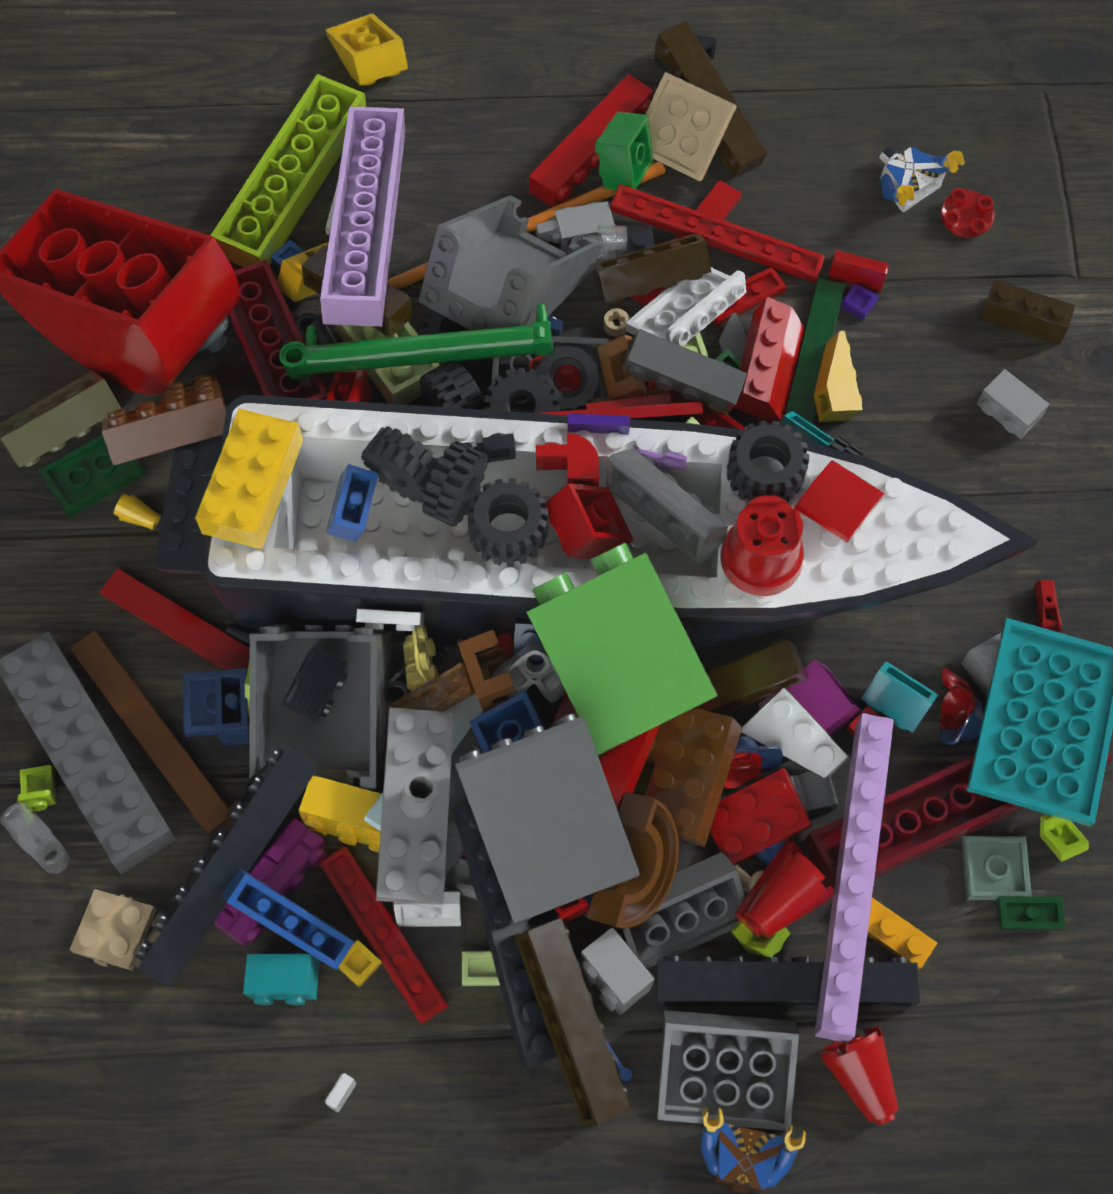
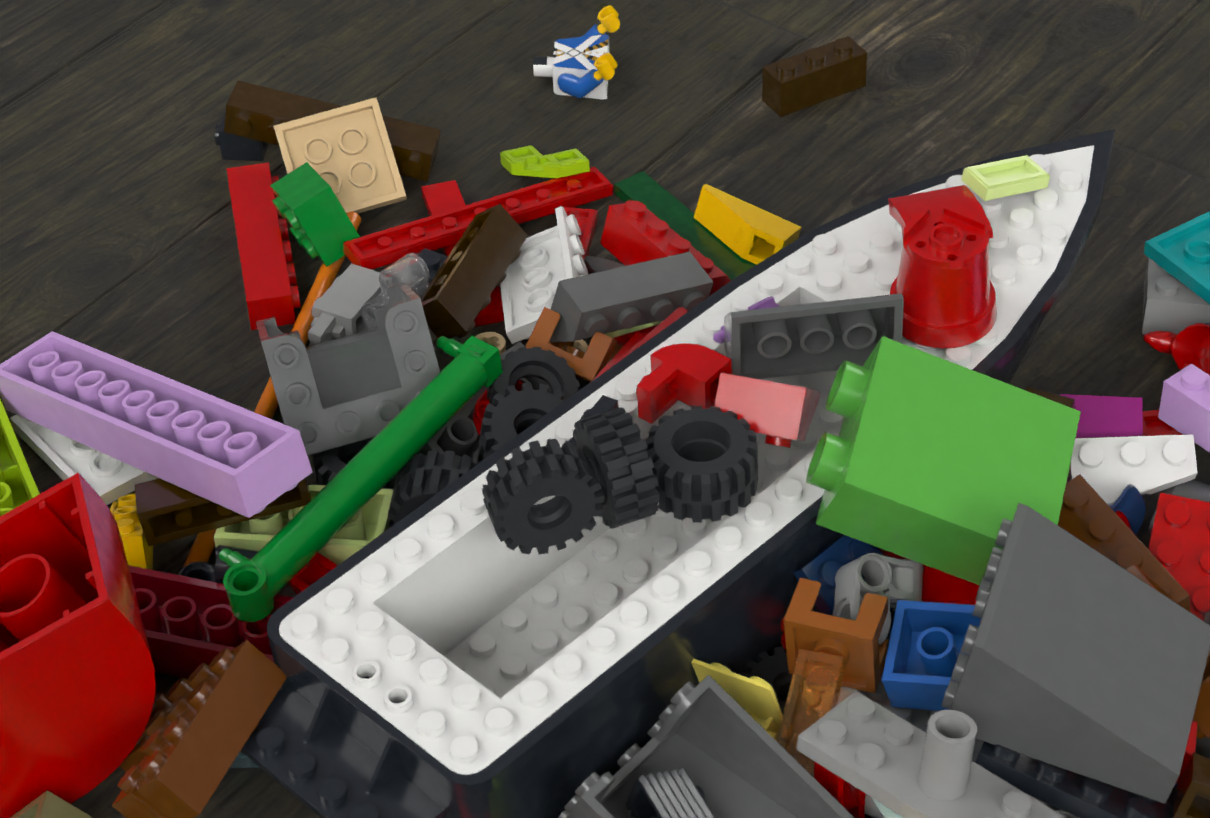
camera: 45 degrees left, 25 degrees down
yellow brick [195,408,303,550] -> none
blue brick [325,464,379,542] -> none
white plate [356,609,424,631] -> none
dark purple tile [568,414,630,434] -> none
black tyre [726,420,809,502] -> none
red panel [828,250,889,292] -> none
dark purple tile [840,283,879,321] -> none
teal brick [861,661,938,733] -> none
red dish [940,188,995,238] -> none
light grey brick [977,369,1049,439] -> none
red bar [1034,580,1062,633] -> none
none -> lime tile [500,145,590,179]
none -> yellowish green tile [961,155,1051,201]

